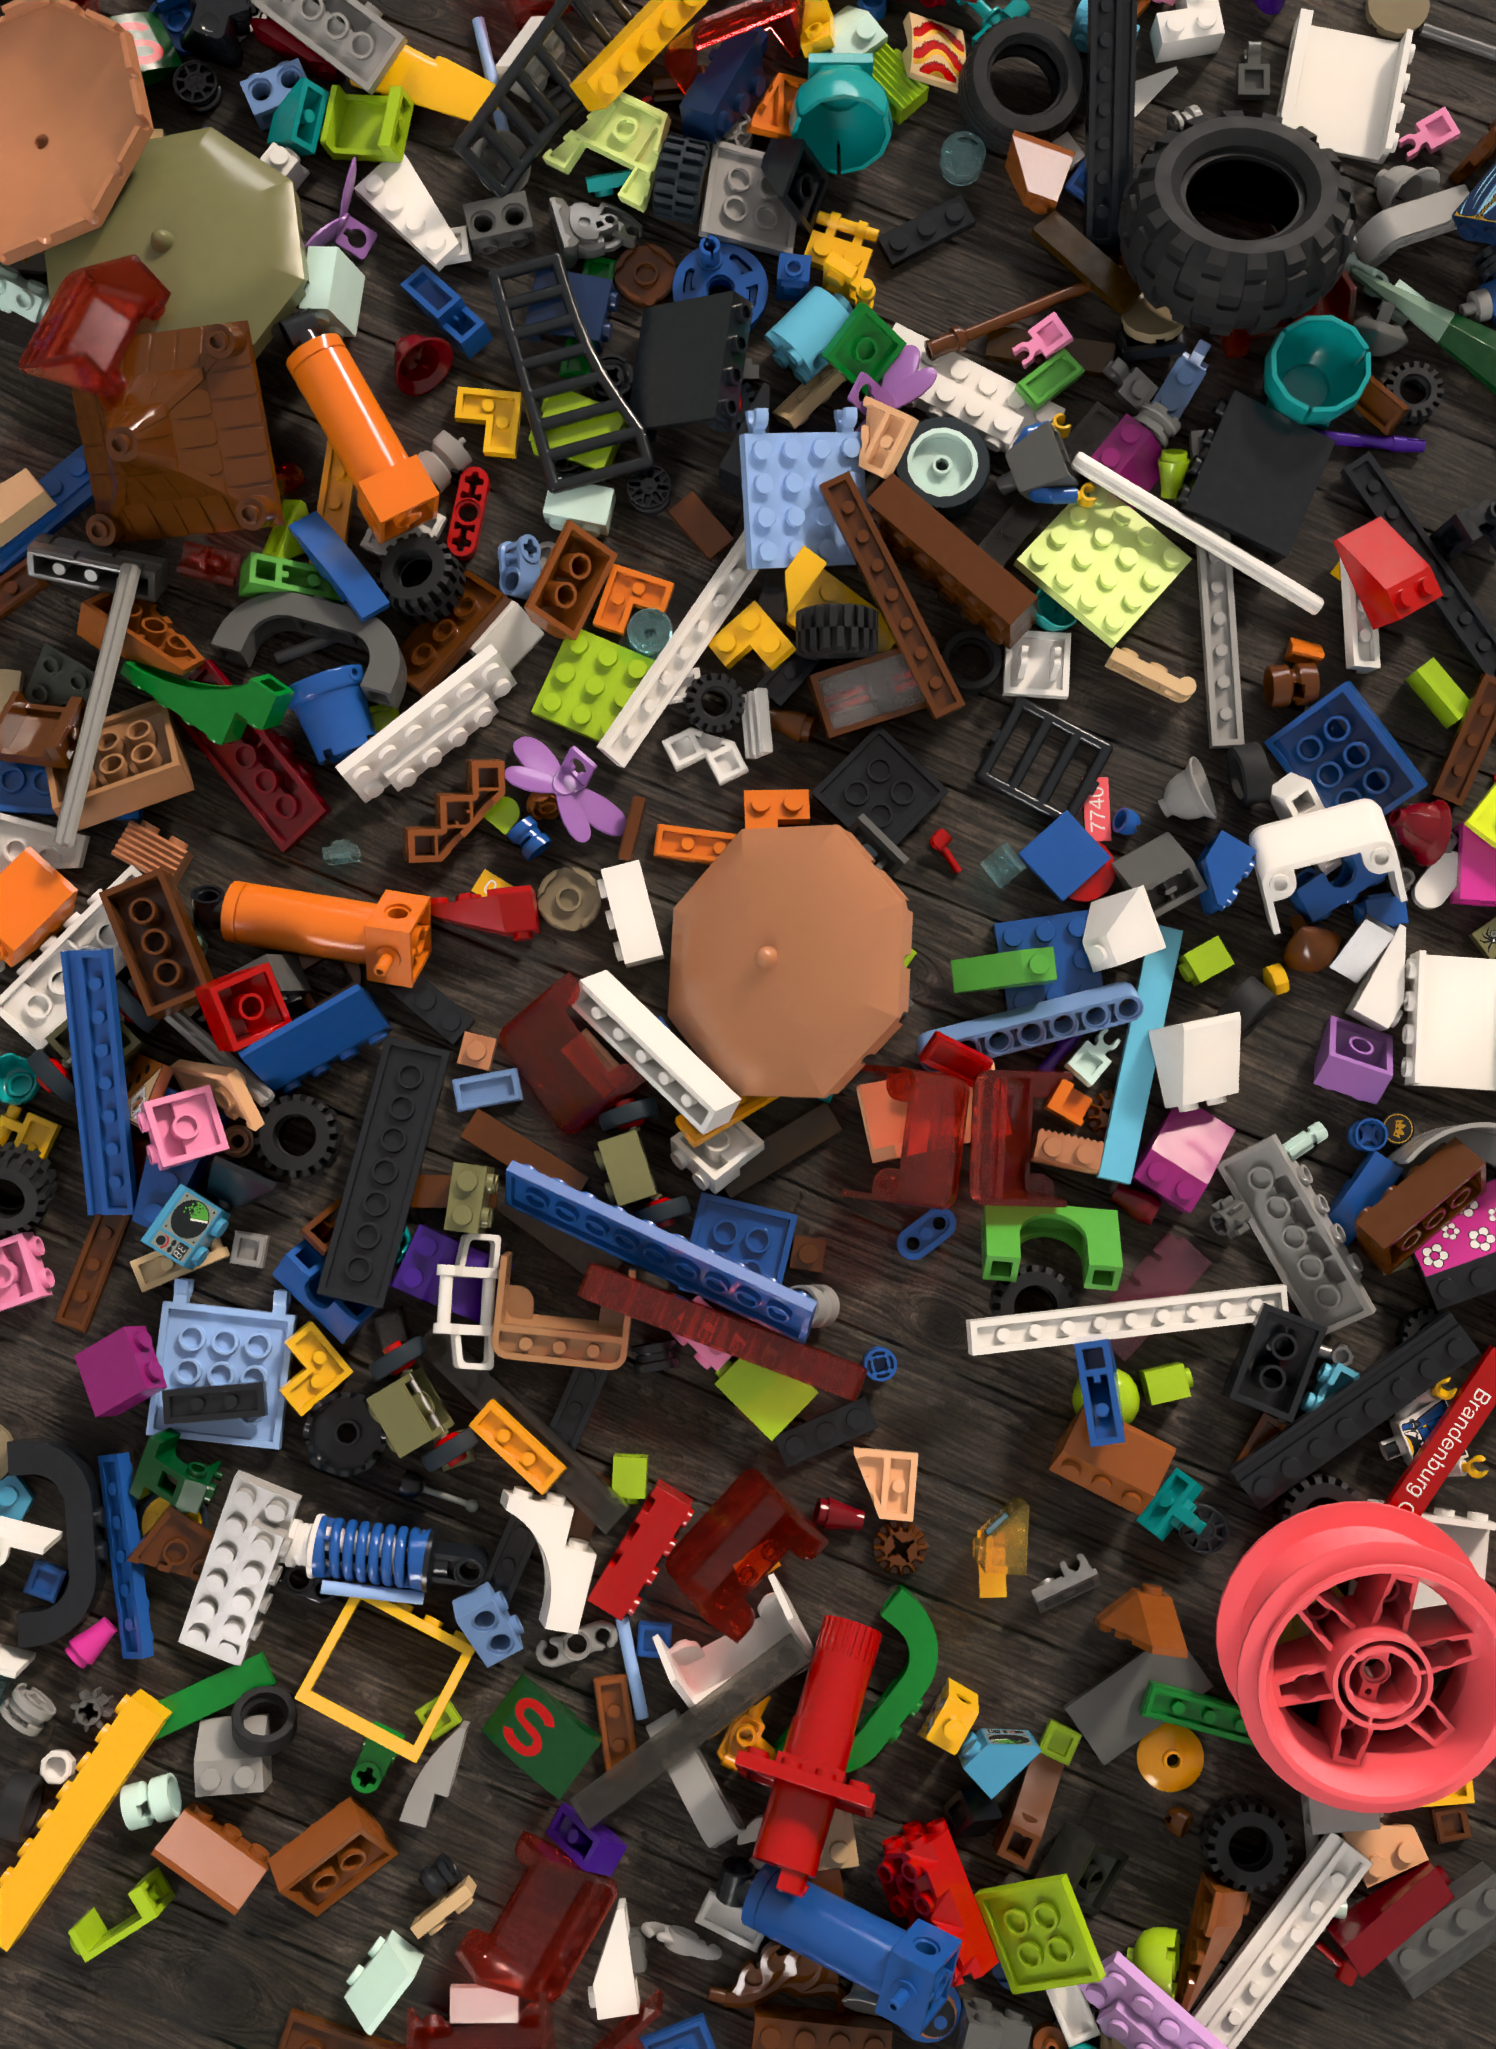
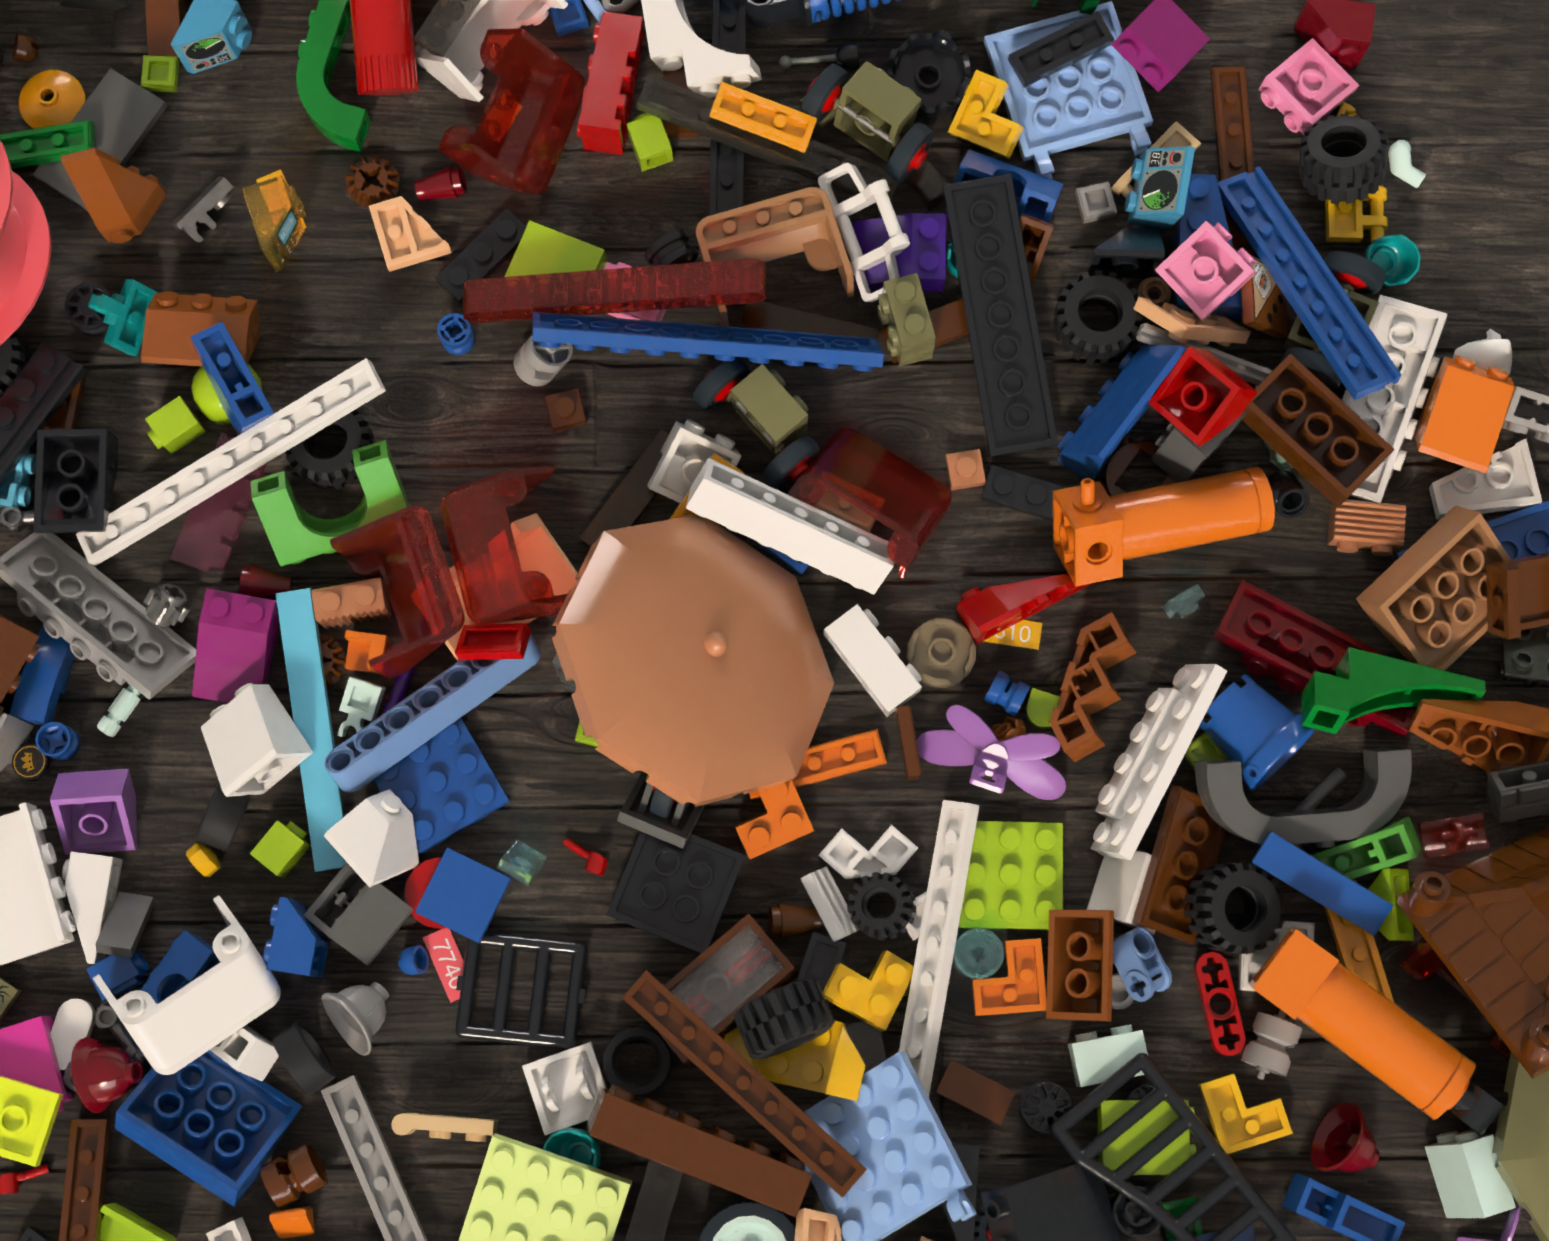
camera: 160 degrees right, 5 degrees down
light grey axle [53,563,141,848] -> none
medium blue tile [452,1068,523,1112] -> none
reddish brown tile [460,1109,590,1192] -> none
blue plate [678,1192,798,1293] -> none
blue plate [896,1207,956,1260] -> none
yellow torso [917,1677,979,1756] -> none
bright green slope [950,947,1057,994] -> none
reddish brown piece [1283,914,1341,973] -> none

